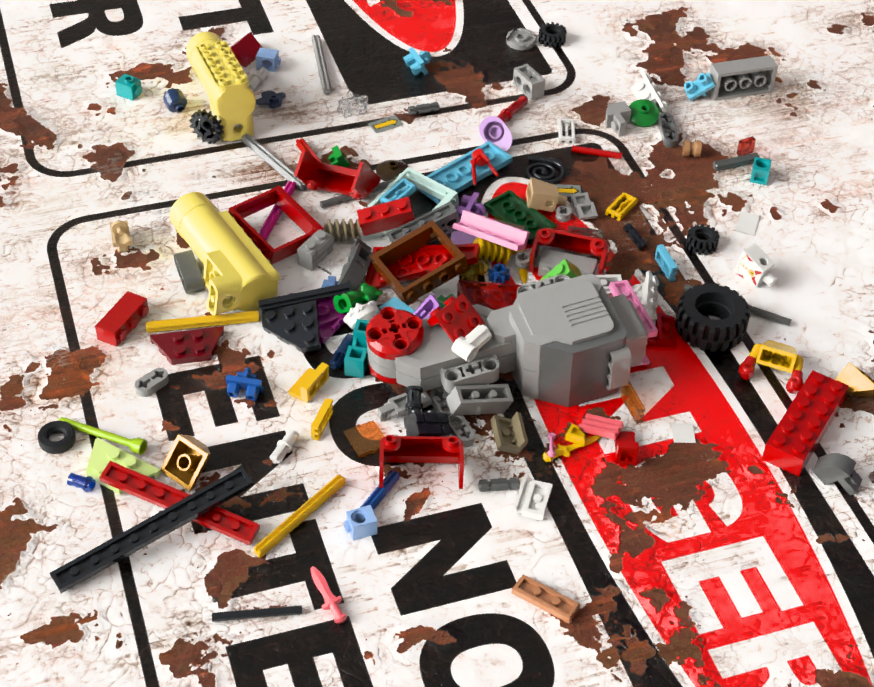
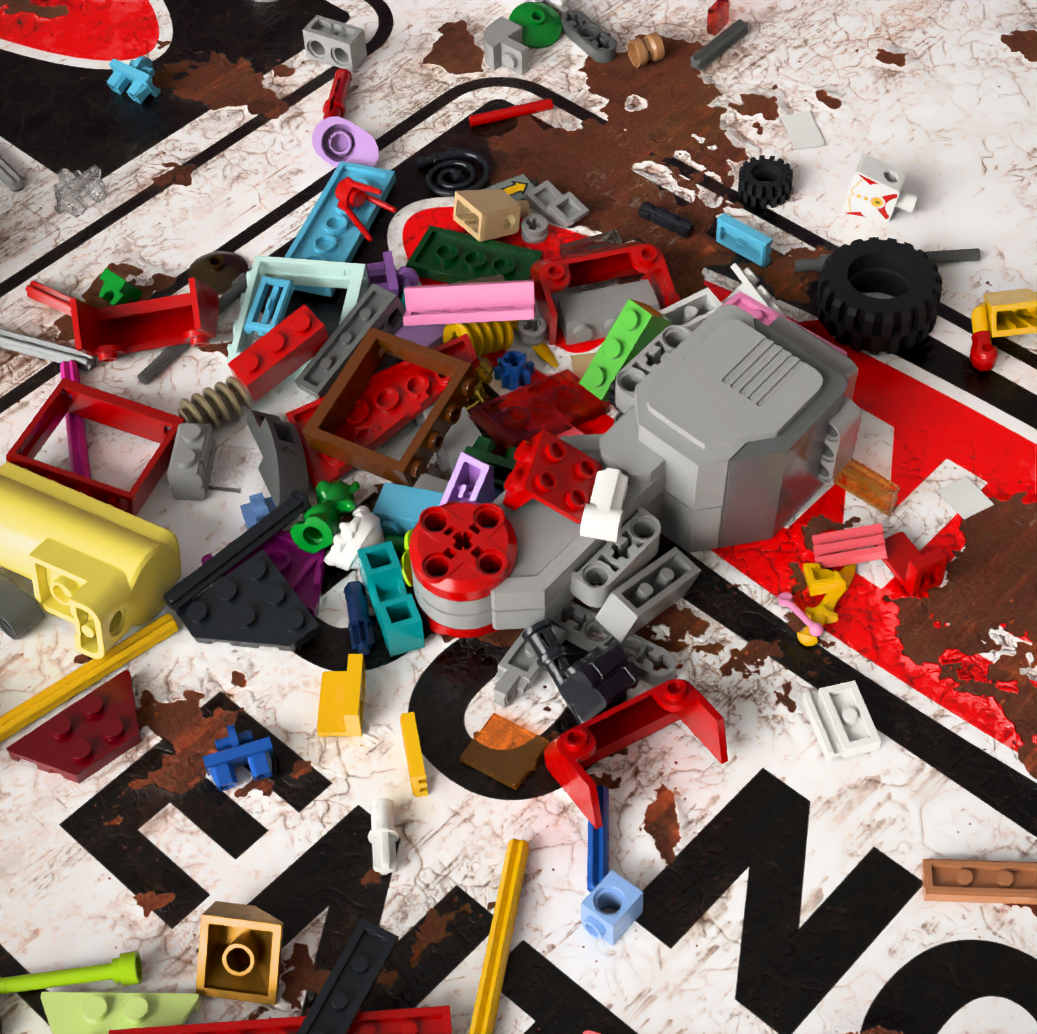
camera: 25 degrees left, 5 degrees up
light grey beam [135,368,169,397] -> none
light grey sticker [368,115,404,133] -> none
dark grey axle [408,102,440,115] -> none
dark grey axle [478,477,519,492] -> none
dark tan bracket [490,412,528,455] -> none
white tile [558,118,576,144] -> none
yellow tile [605,192,638,221] -> none
teal brick [750,157,772,185] -> none

